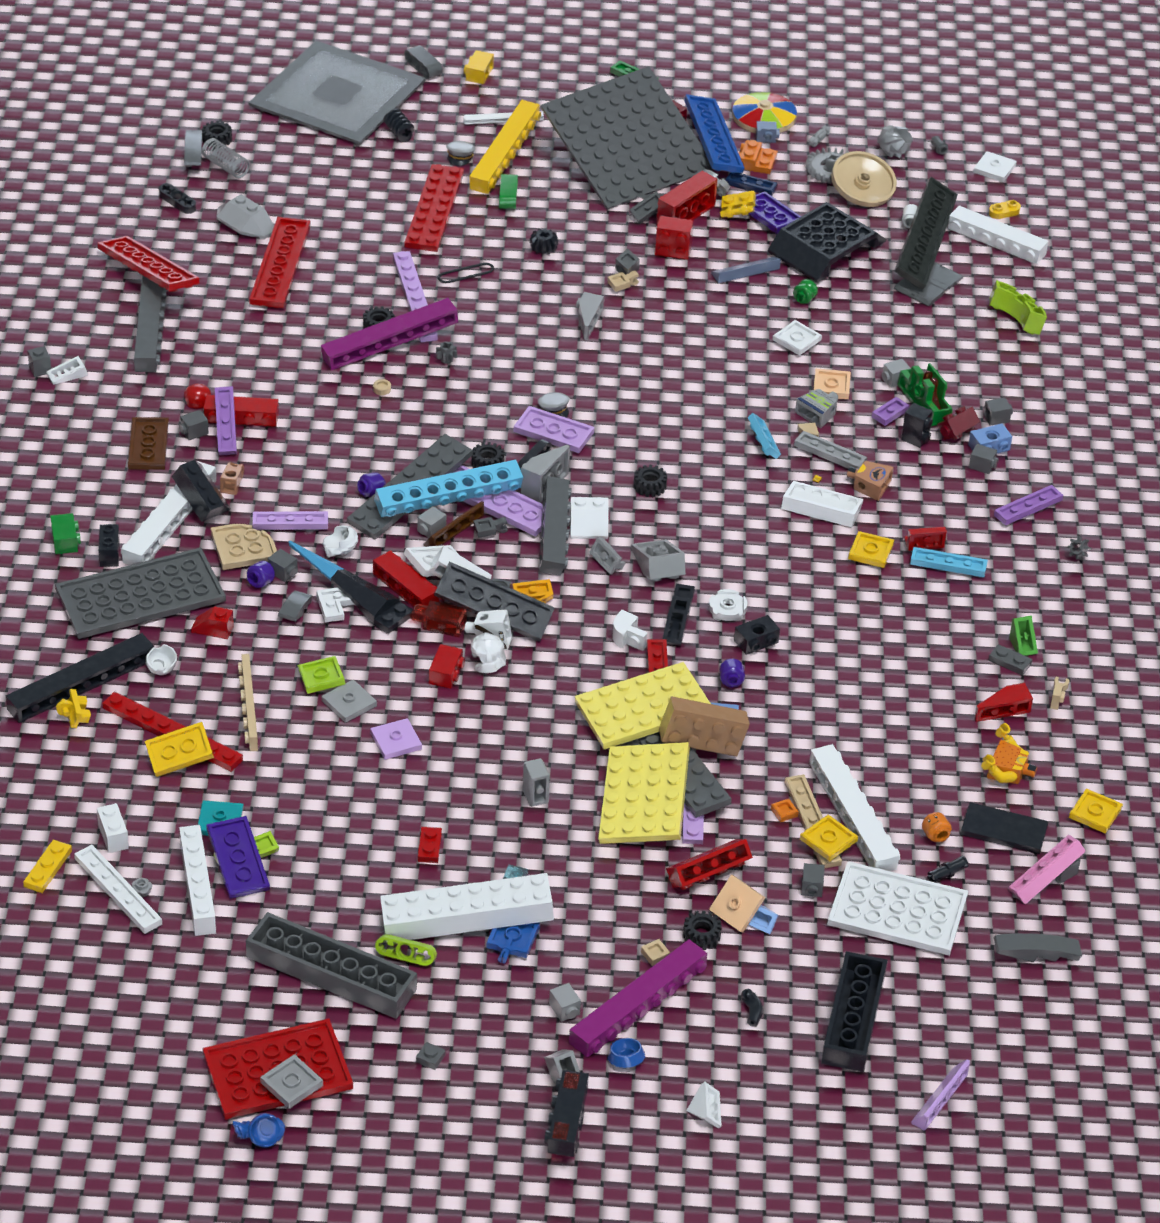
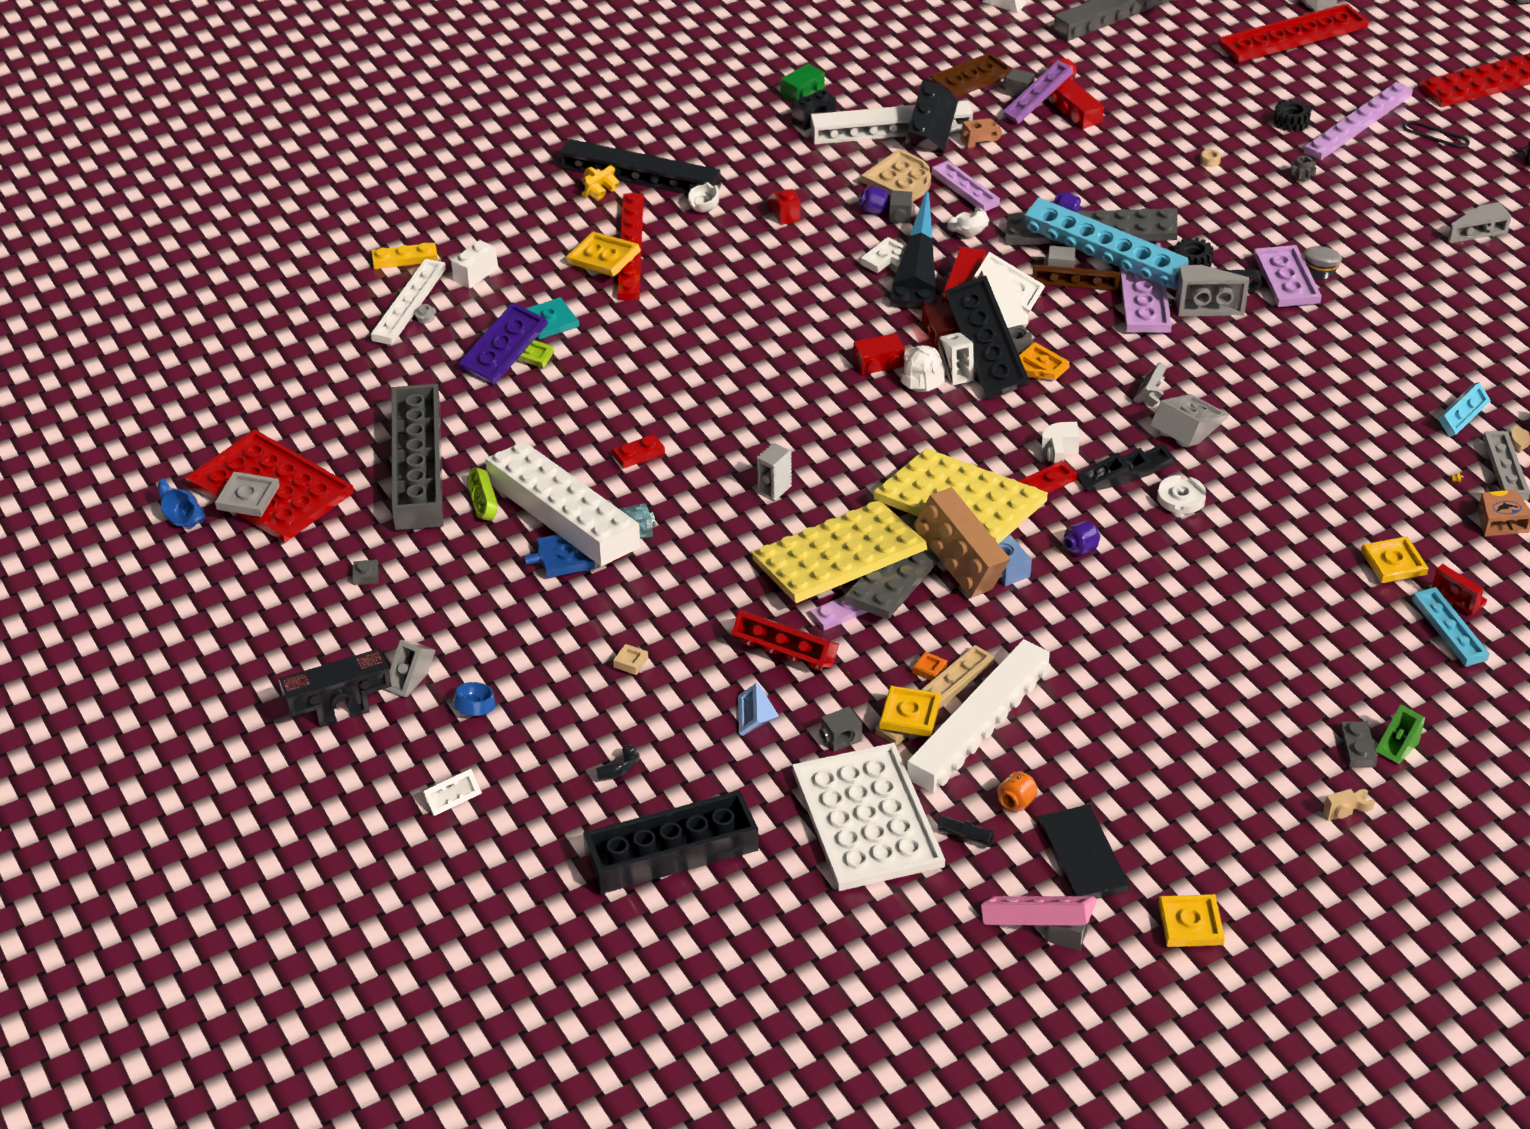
camera: 60 degrees right, 0 degrees up
dark grey plate [55,548,226,639] -> none
white brick [179,825,216,936] -> none
tan plate [238,654,258,752] -> none
dark grey slope [278,590,312,621] -> none
lime plate [298,656,345,694] -> none
magenta brick [321,298,459,370] -> none
light grey plate [322,679,377,723] -> none
lavender plate [370,718,422,759] -> none
dark grey plate [473,517,508,538] -> none
dark grey brick [539,476,572,576] -> none
light grey brick [549,983,581,1022] -> none
magenta brick [569,939,707,1058] -> none
white slope [570,497,608,539] -> none
black tyre [634,465,667,497] -> none
black tyre [683,911,722,950] -> none
light nougat plate [709,874,765,933] -> none
black brick [734,615,780,655] -> none
white slope [781,481,864,527] -> none
lavender slope [911,1060,970,1130] -> none
red slope [974,683,1033,722] -> none
torso [981,723,1037,784] -> none
dark grey slope [994,933,1082,962] -> none

